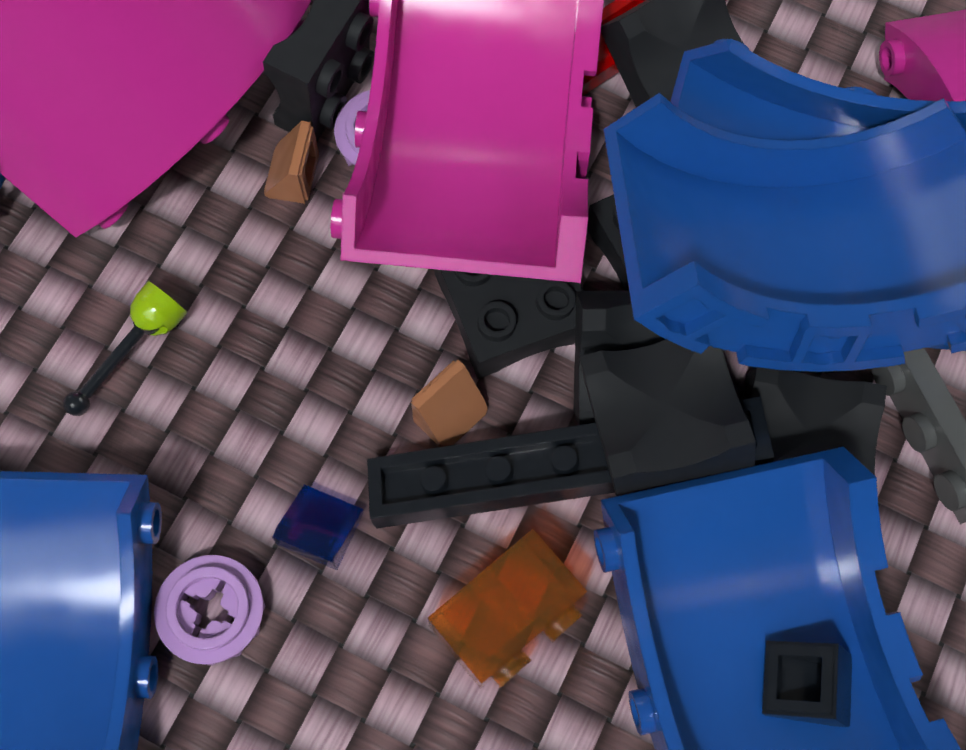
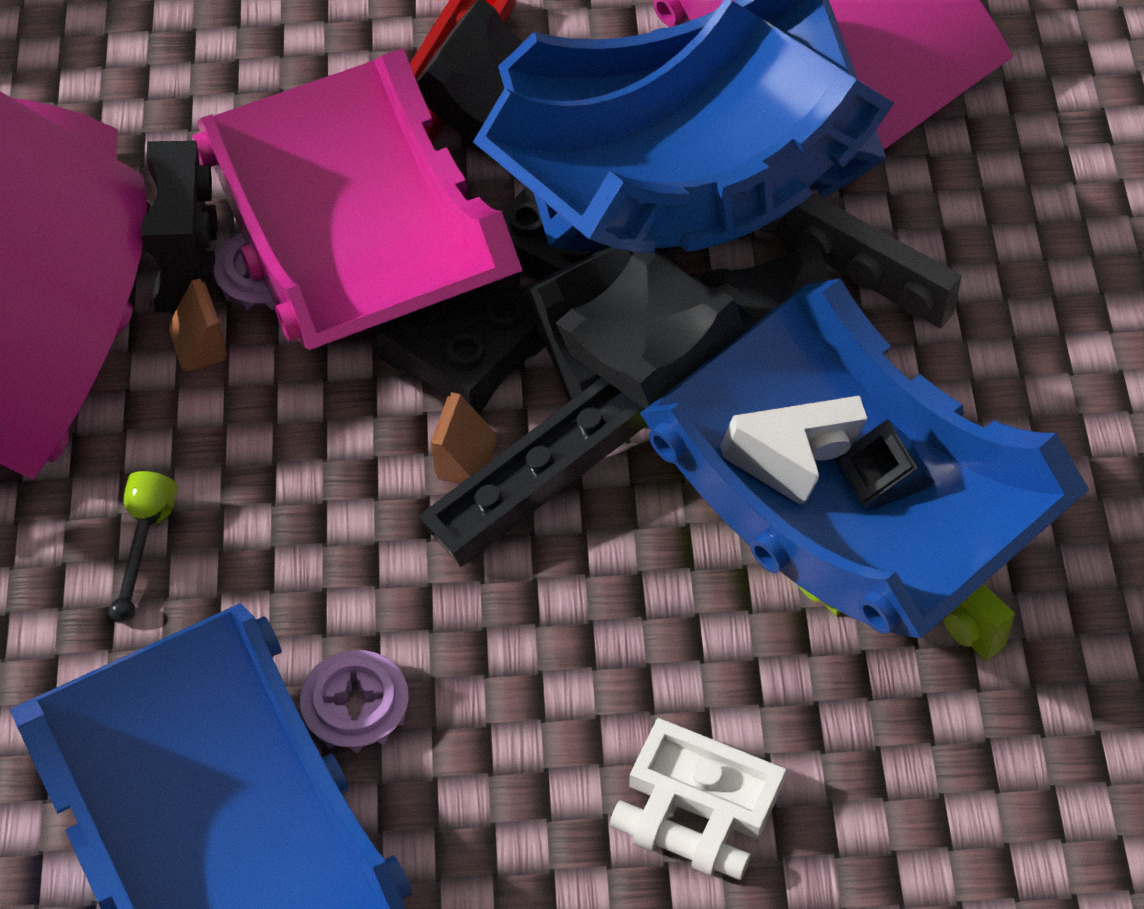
camera: 25 degrees left, 15 degrees down
clear blue slope [272,484,364,570] -> none
clear orange brick [428,529,587,689] -> none
none -> white slope [720,396,867,504]

